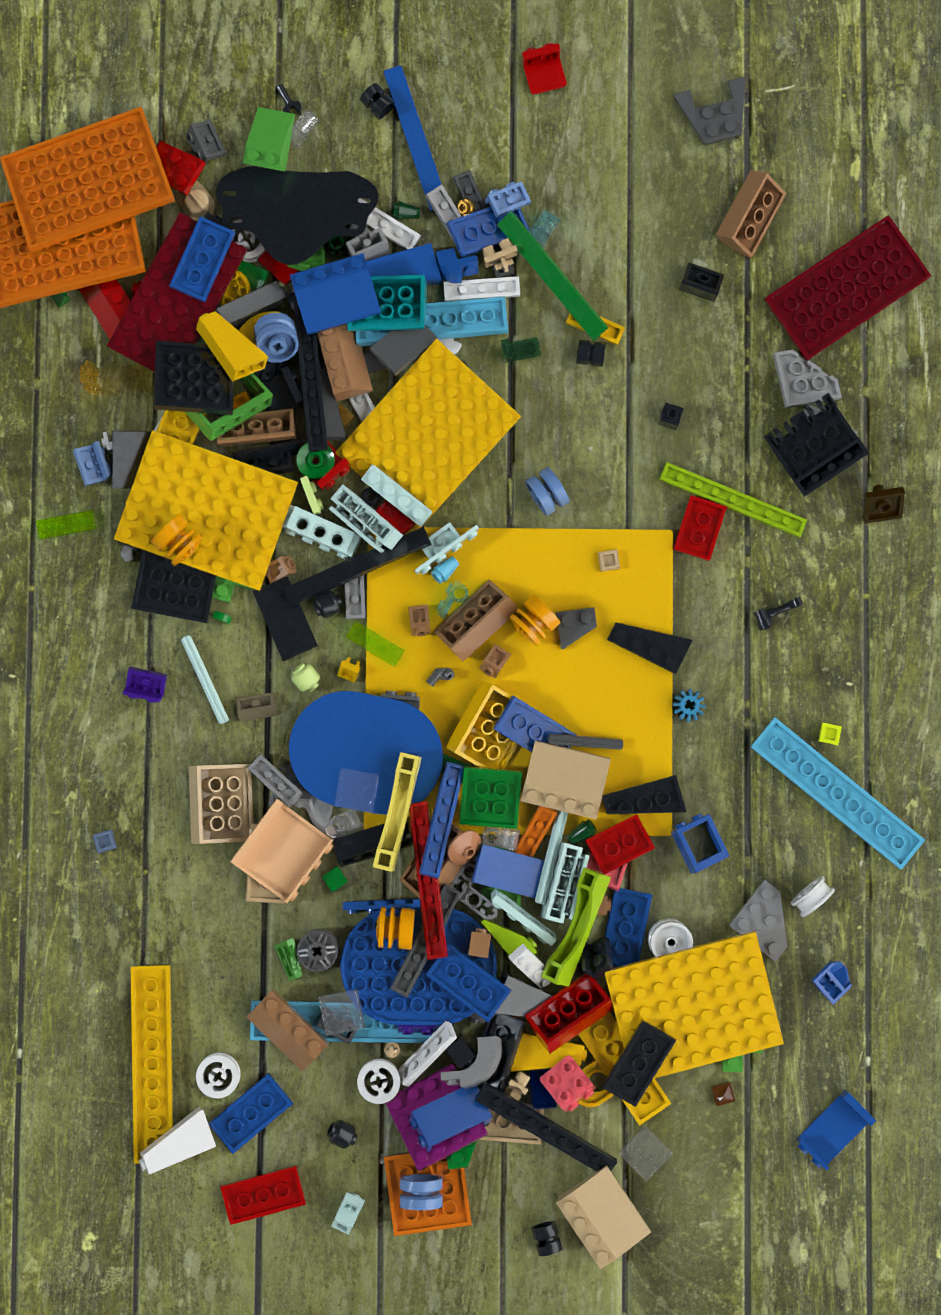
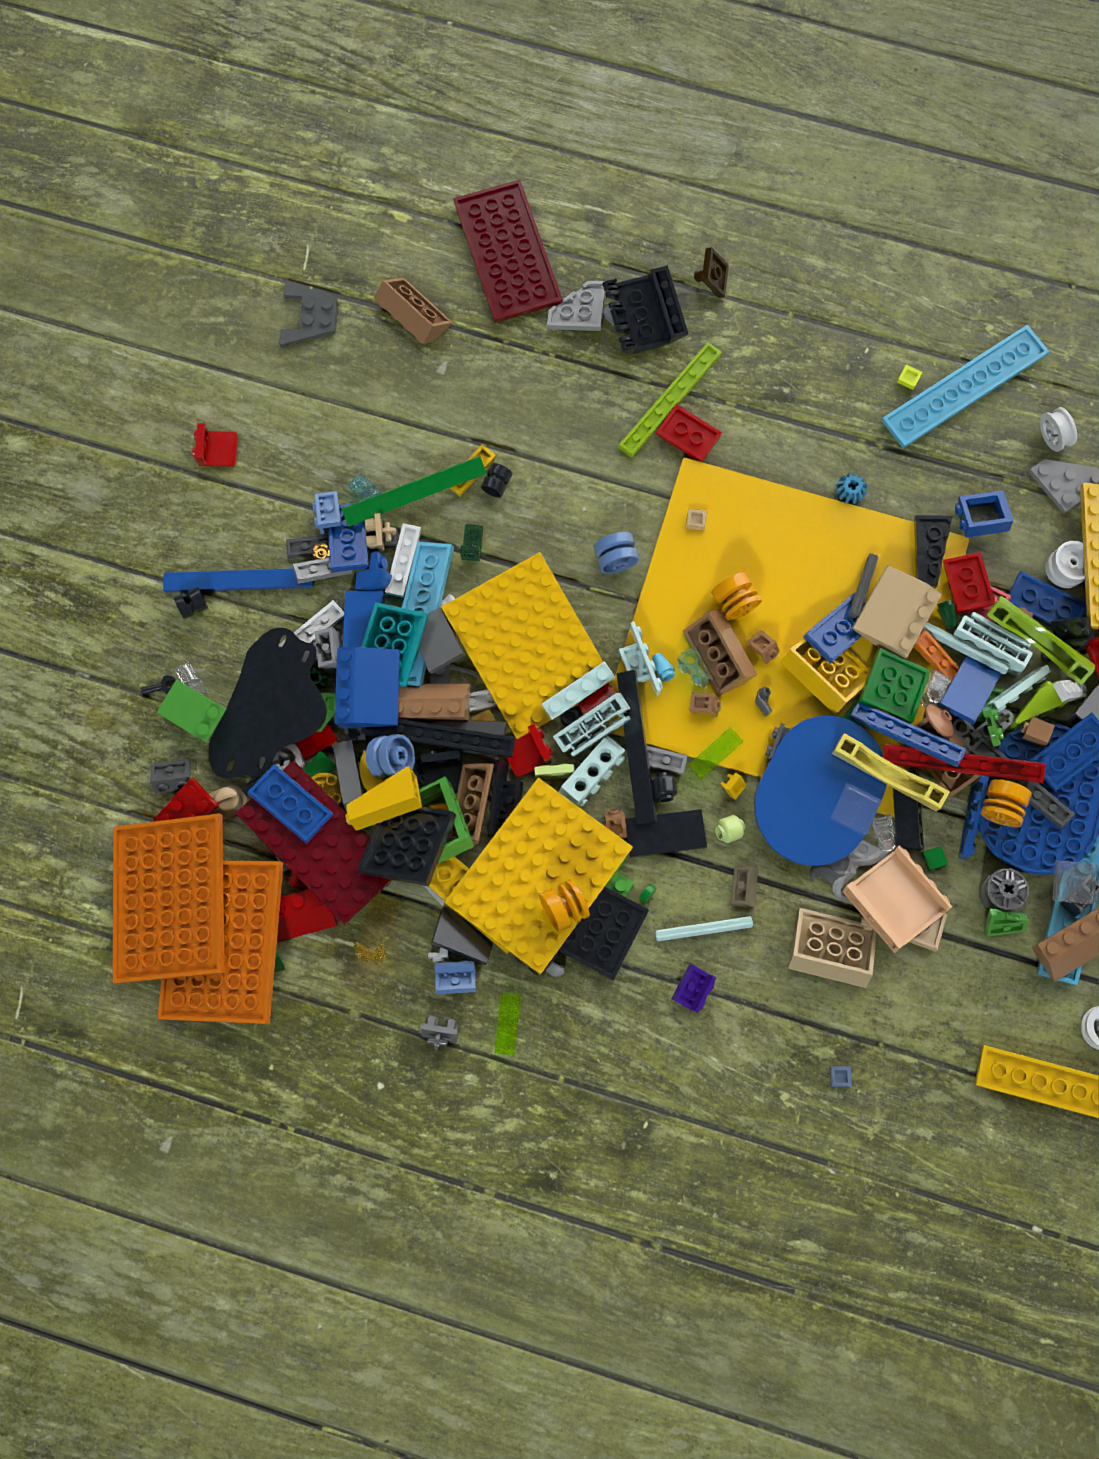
camera: 70 degrees left, 10 degrees down
light grey plate [248,754,303,808] -> none
green dish [296,443,335,479] -> none
dark green cone [392,201,420,220] -> none
dark grey wing [556,607,597,649] -> none
black wing [607,623,693,674] -> none
black brick [658,402,684,430] -> none
black slope [679,262,724,302] -> none
black brick [754,597,803,631] -> none
none -> dark grey hips [421,1016,458,1051]
none -> bright green wing [983,705,1004,747]

